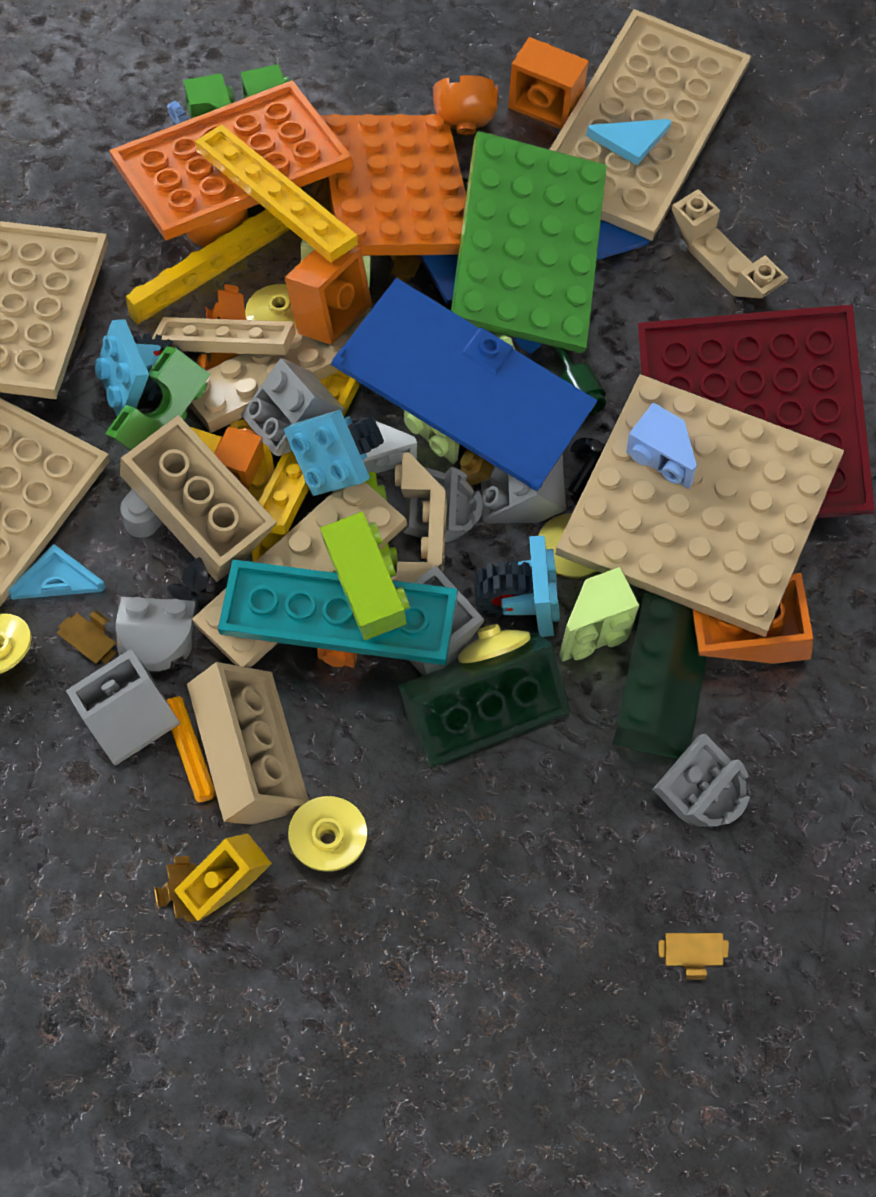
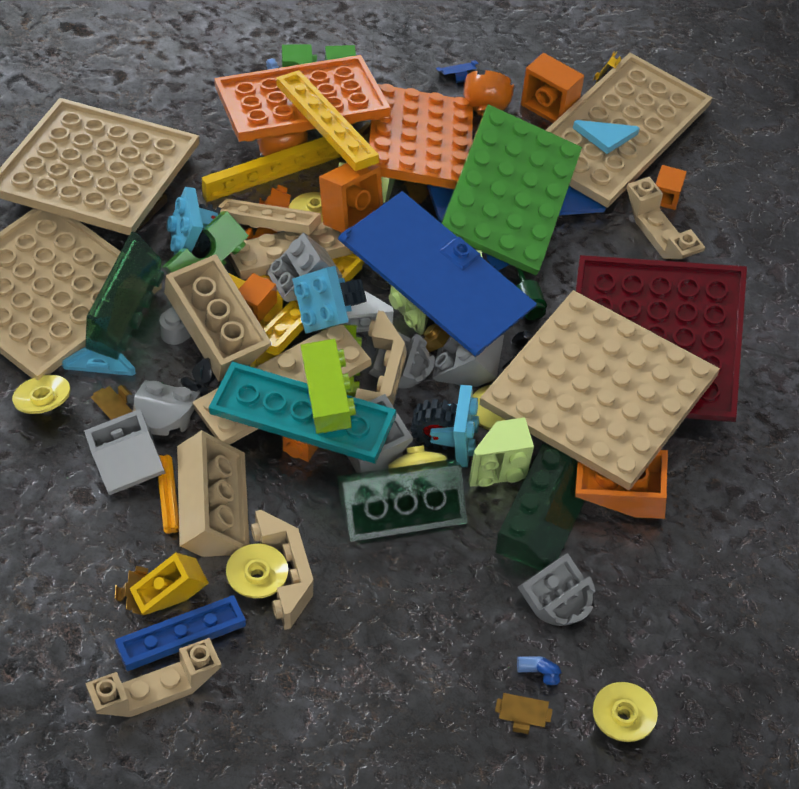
camera: 10 degrees right, 10 degrees down
light blue slope [626,403,697,489] -> none
none -> clear green slope [85,231,164,360]
none -> tan slope [85,638,221,717]
none -> blue plate [115,595,246,671]
none -> tan slope [251,510,314,630]
none -> blue piece [436,60,479,83]
none -> arm [517,656,562,685]
none -> yellow piece [593,51,622,84]
none -> light yellow dish [593,682,658,742]
none -> orange brick [656,165,687,210]

